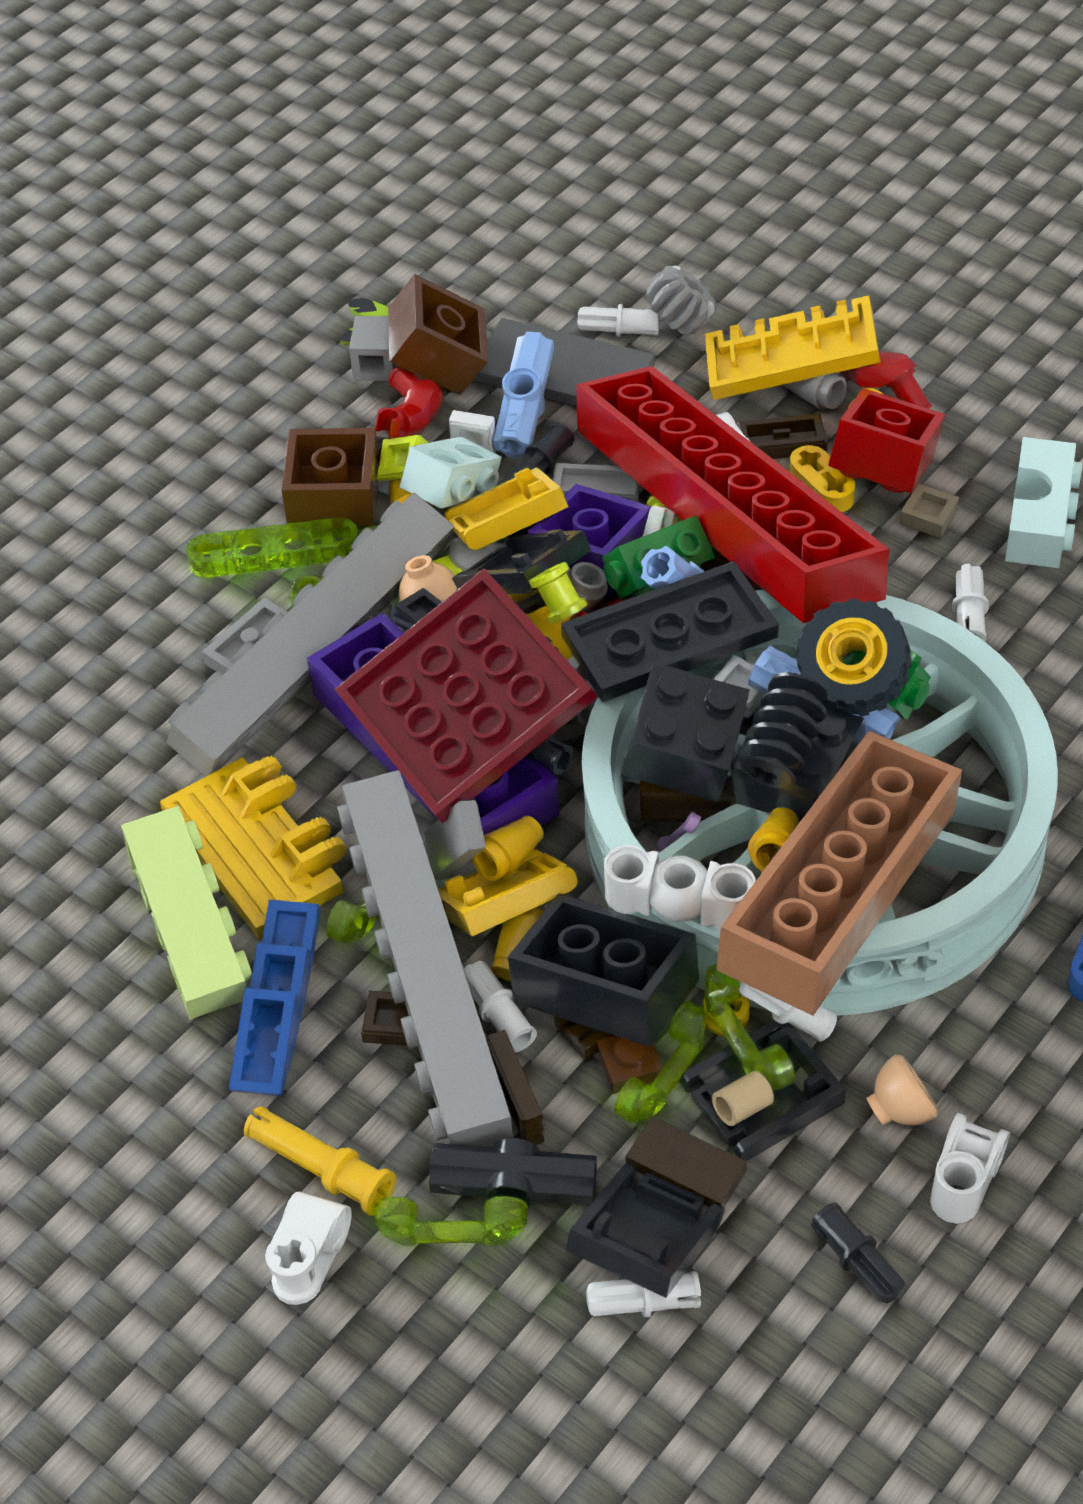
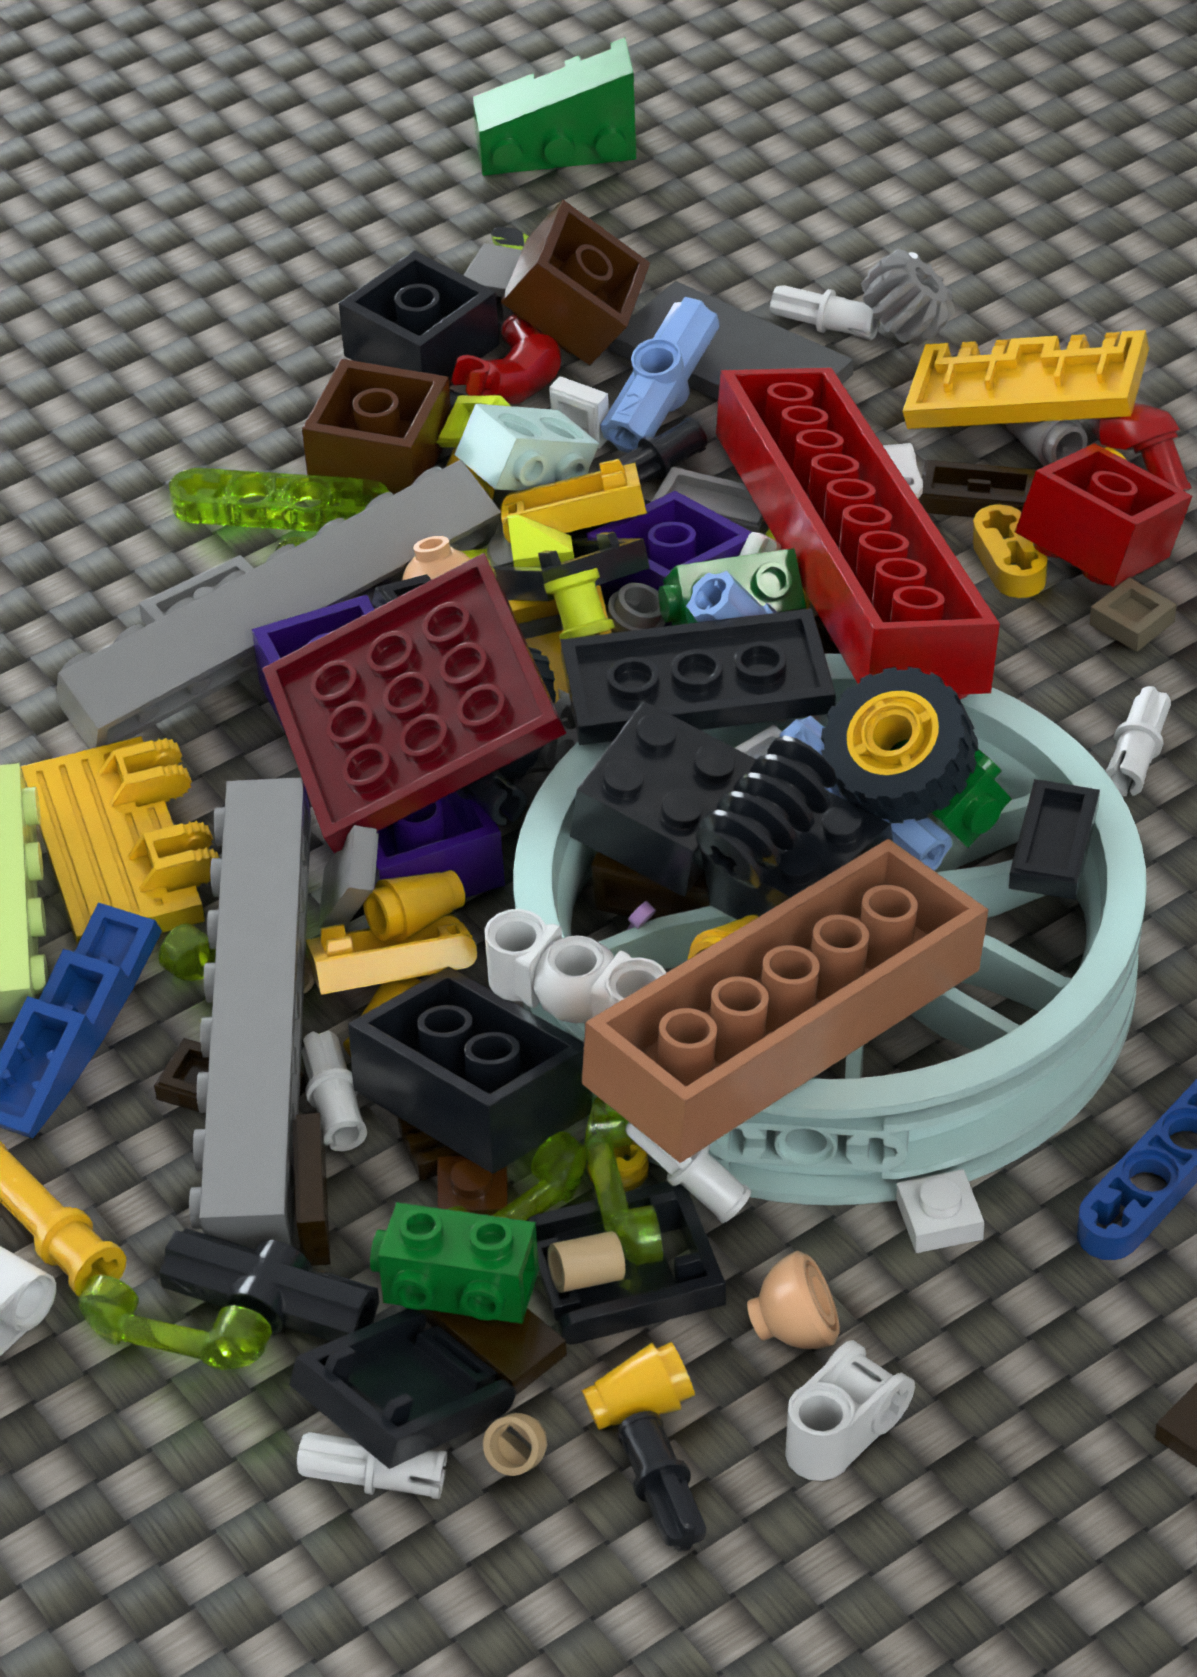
camera: 15 degrees right, 5 degrees down
none -> black brick [338,250,499,381]
none -> green brick [370,1202,539,1324]
none -> green wedge [473,37,637,176]
none -> tan hinge [483,1413,547,1476]
none -> neon yellow slope [507,514,574,567]
none -> yellow cone [581,1342,695,1430]
none -> white plate [896,1169,984,1253]
none -> black tile [1009,779,1100,900]

